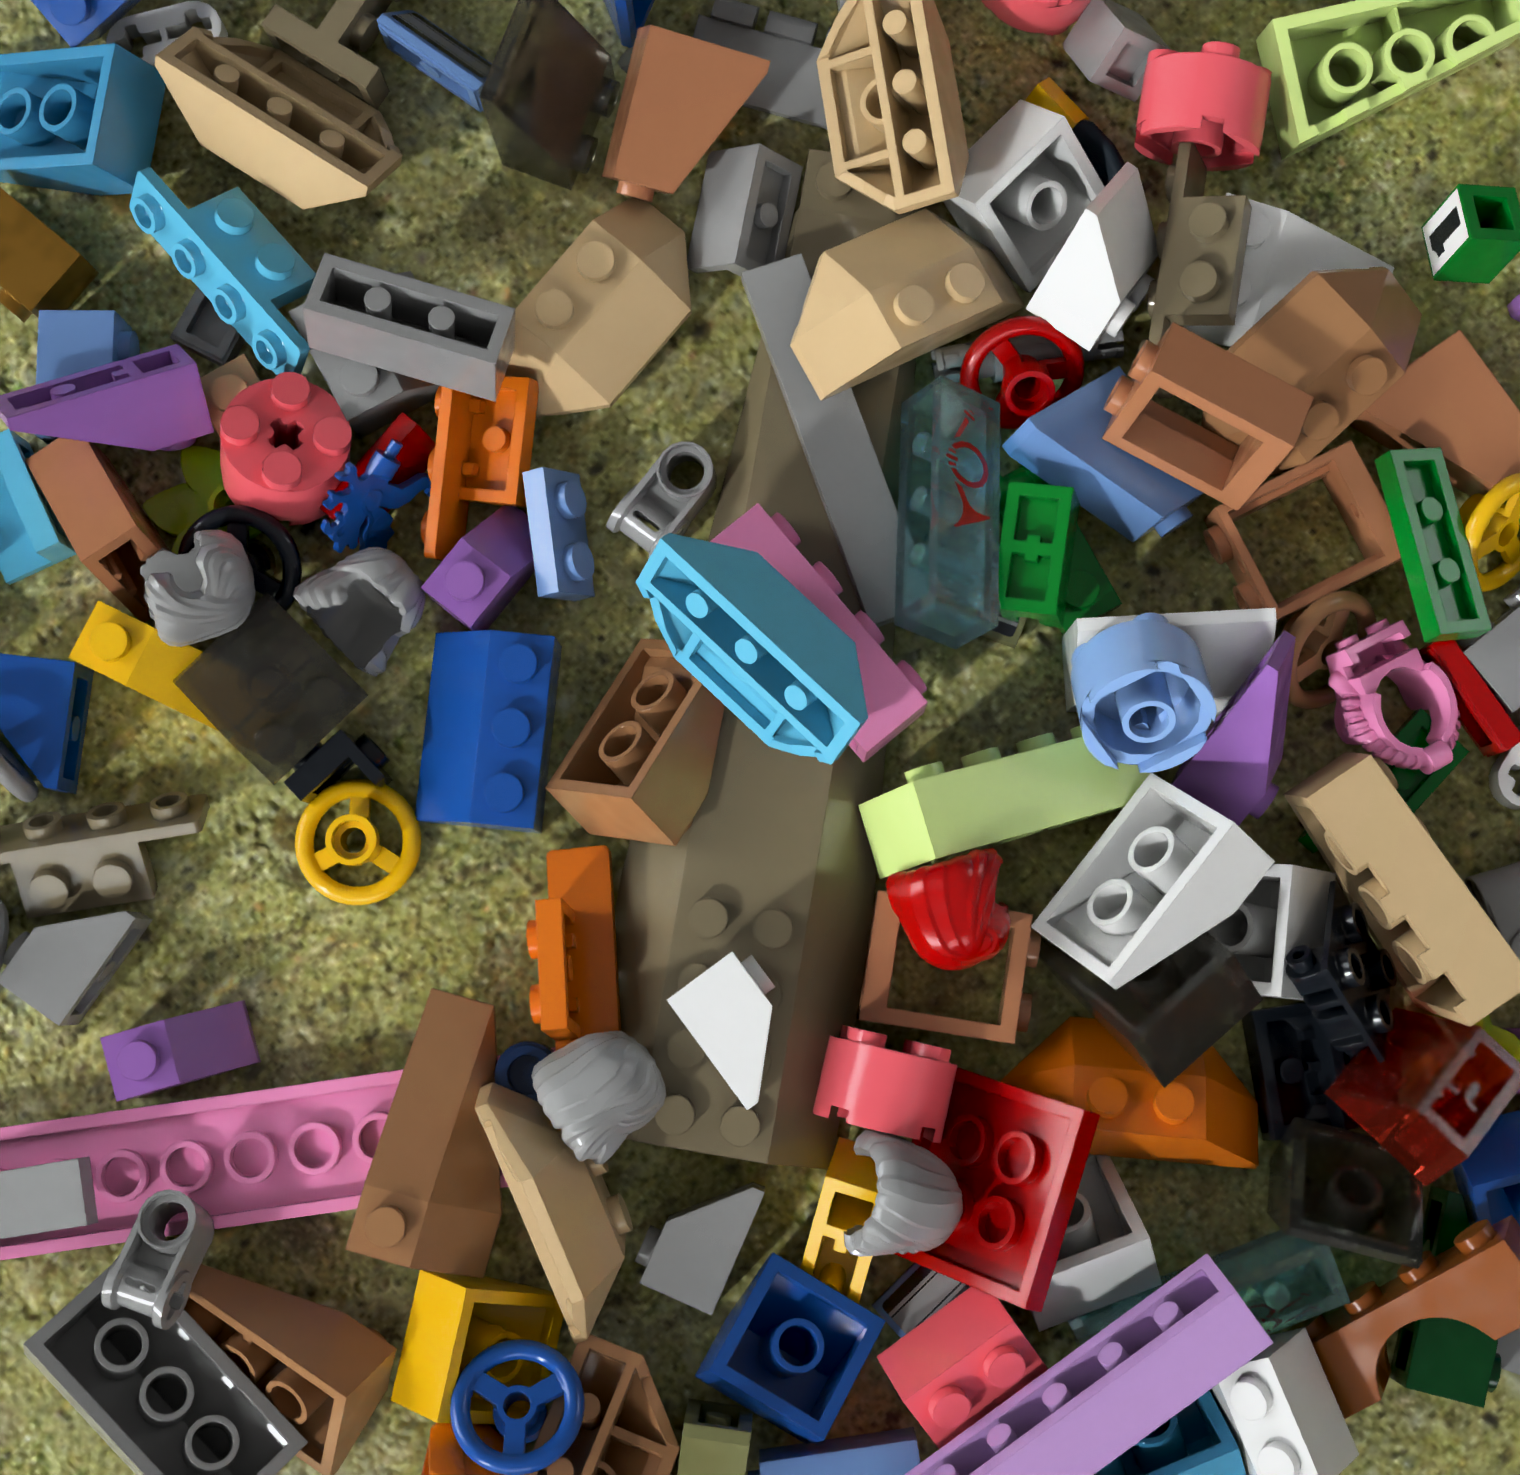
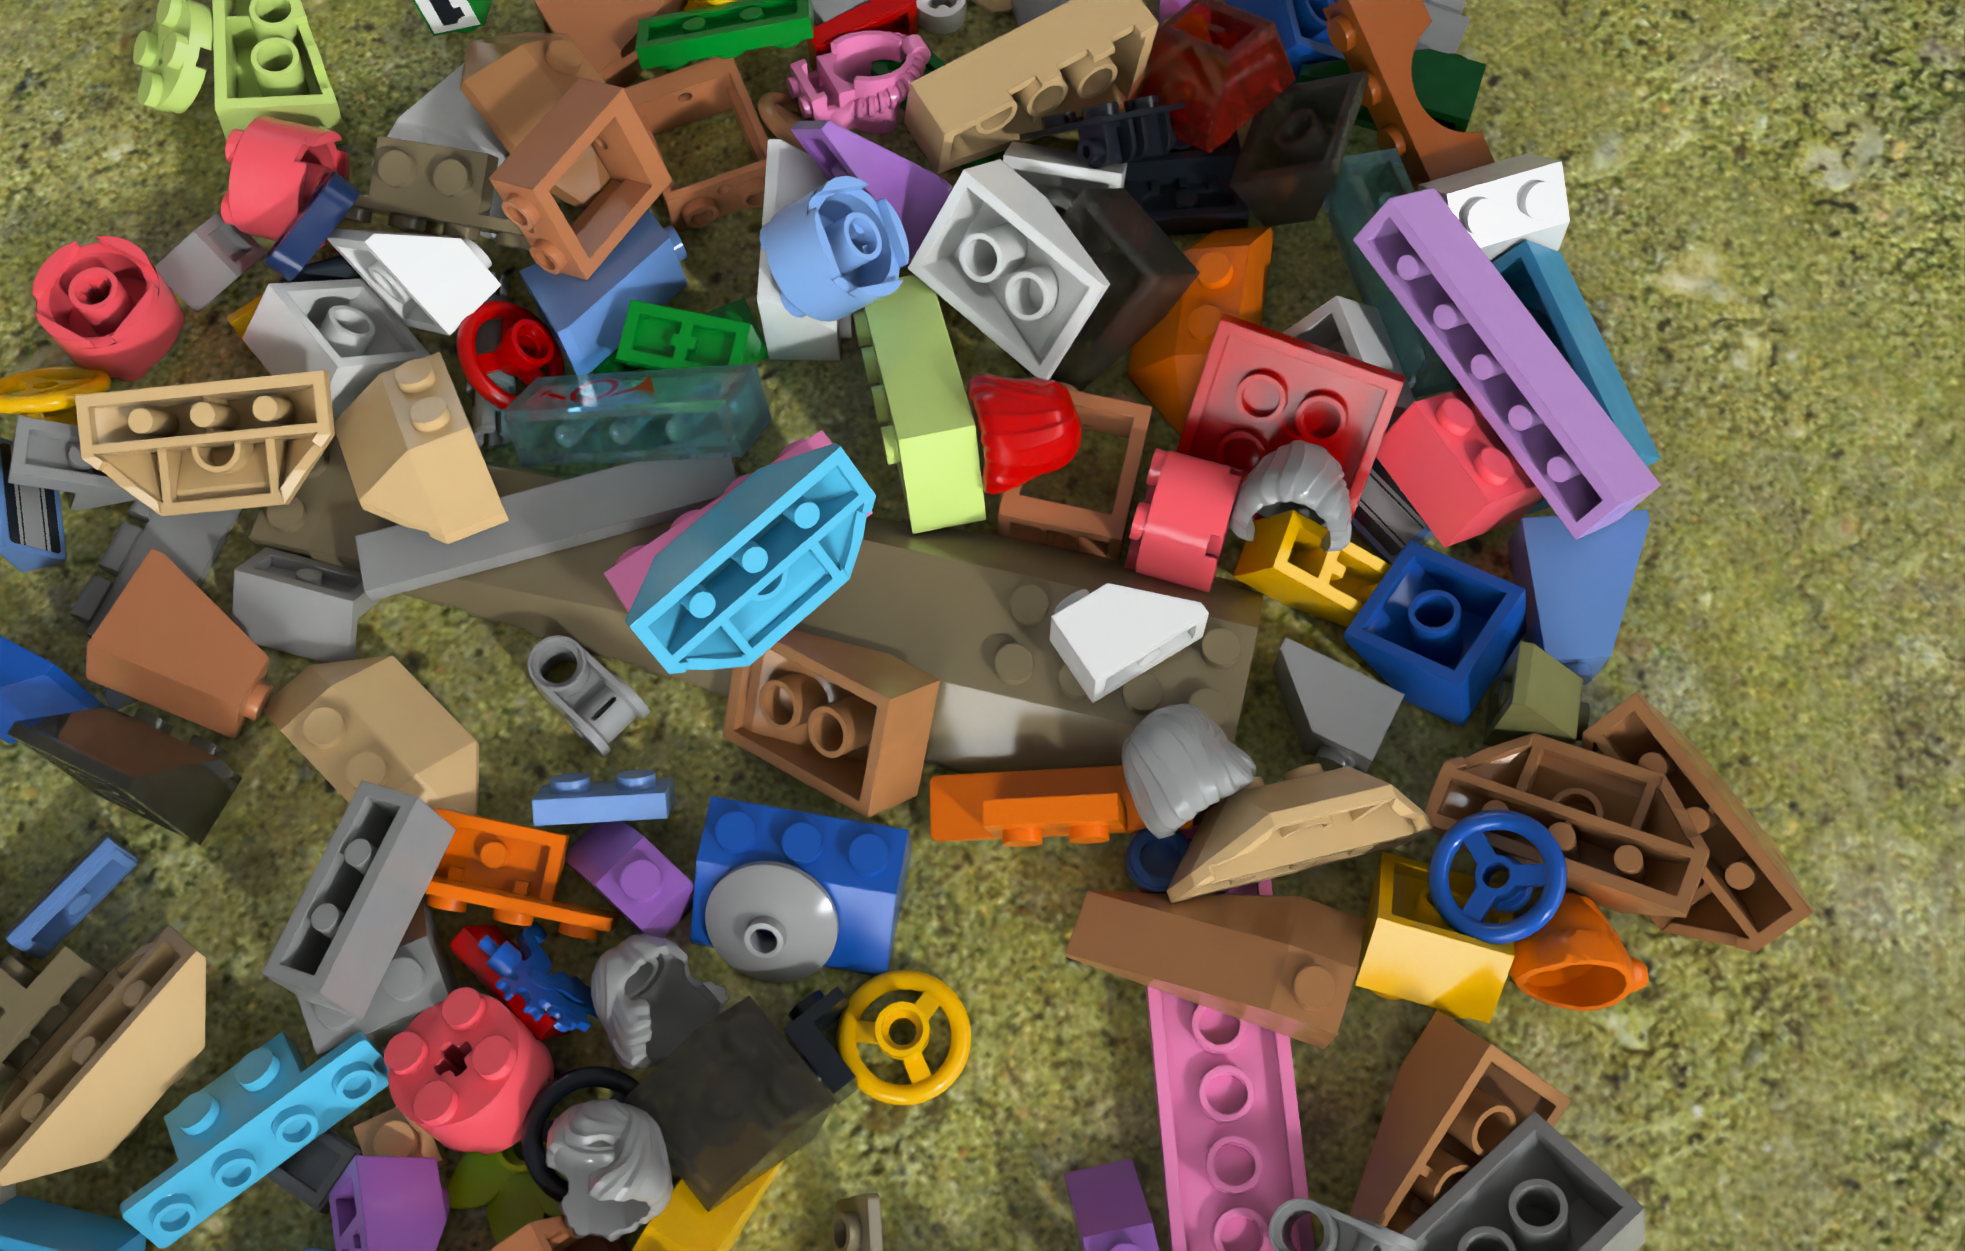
camera: 90 degrees left, 15 degrees down
none -> dark blue beam [262,171,360,282]
none -> light grey dish [705,861,839,983]

